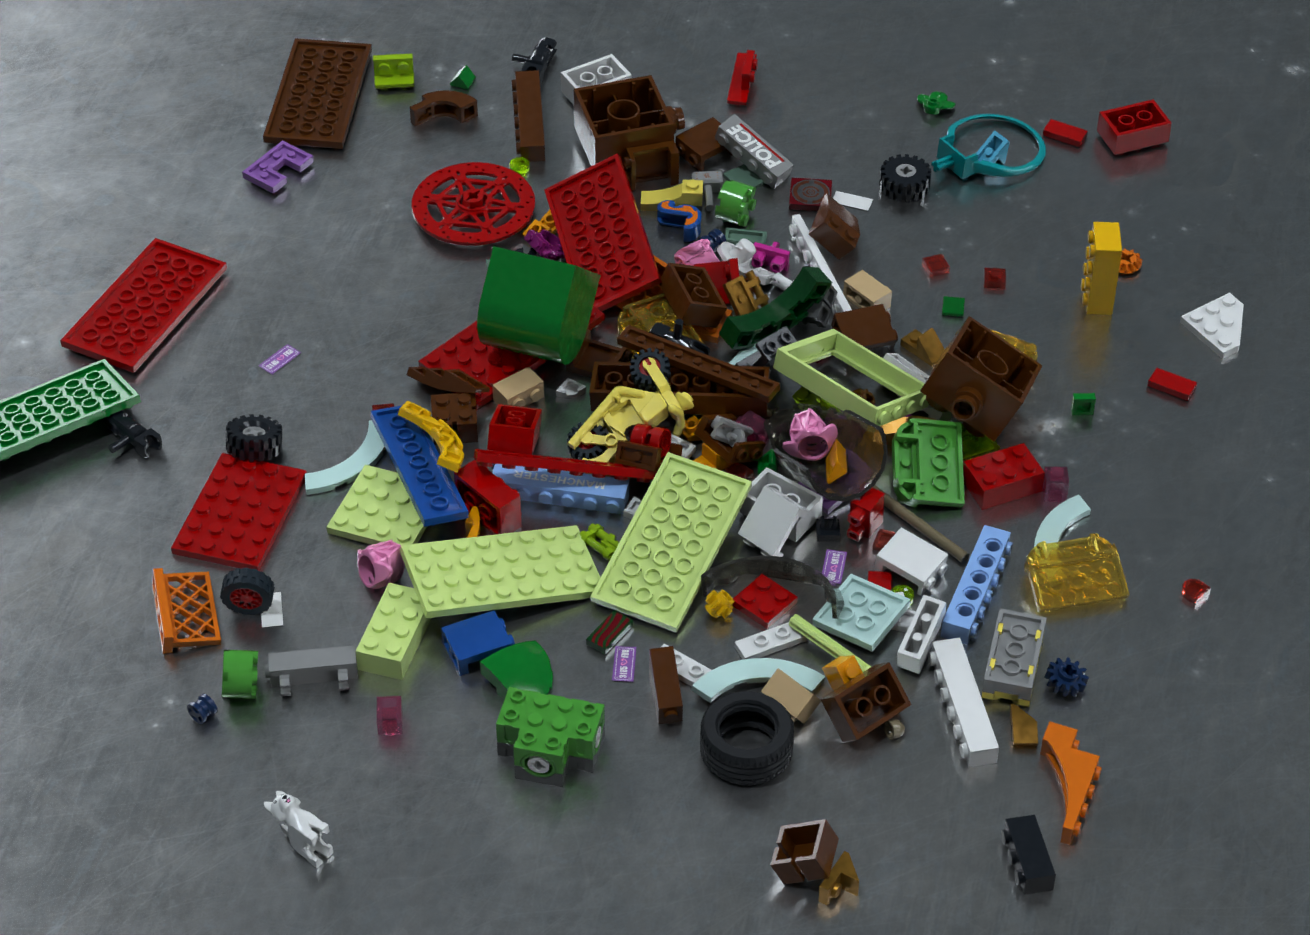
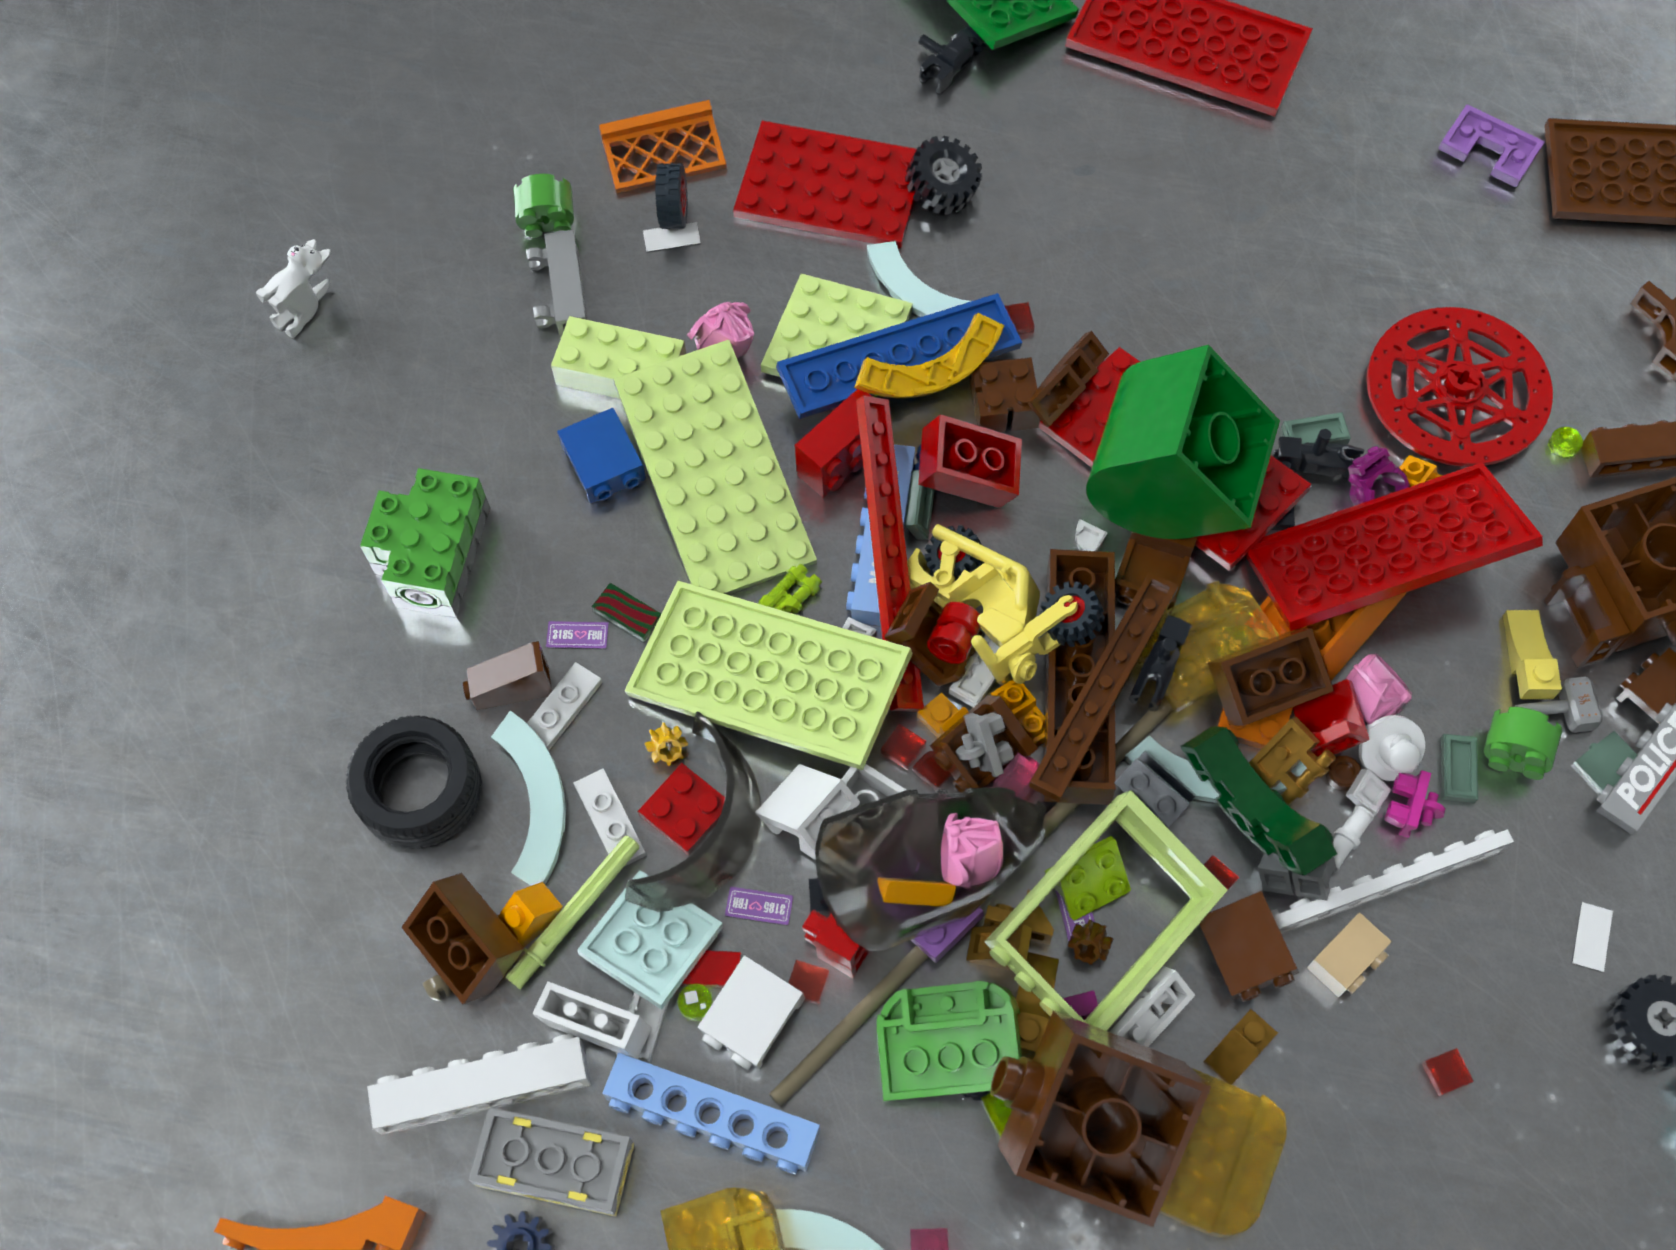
camera: 90 degrees right, 20 degrees up
dark blue wheel [187,693,218,724] -> none
medium lavender sticker [259,344,301,374] -> none
clear pink brick [377,696,403,735] -> none
light orange slope [465,506,481,538] -> none
green brick [480,640,553,700] -> none
tan brick [492,367,544,407] -> none
blue animal [657,200,701,242] -> none
dark blue wheel [698,229,727,253] -> none
tan brick [761,668,821,724] -> none
reddish brown piece [770,819,839,884] -> none
tile [789,177,832,211] -> none
reddish brown slope [808,194,860,260] -> none
pearl gold slope [818,851,859,905] -> none
green slope [942,296,965,317] -> none
red brick [963,443,1045,510] -> none
clear red plate [984,268,1006,289] -> none
black brick [1001,815,1056,895] -> none
pearl gold slope [1010,704,1038,746] -> none

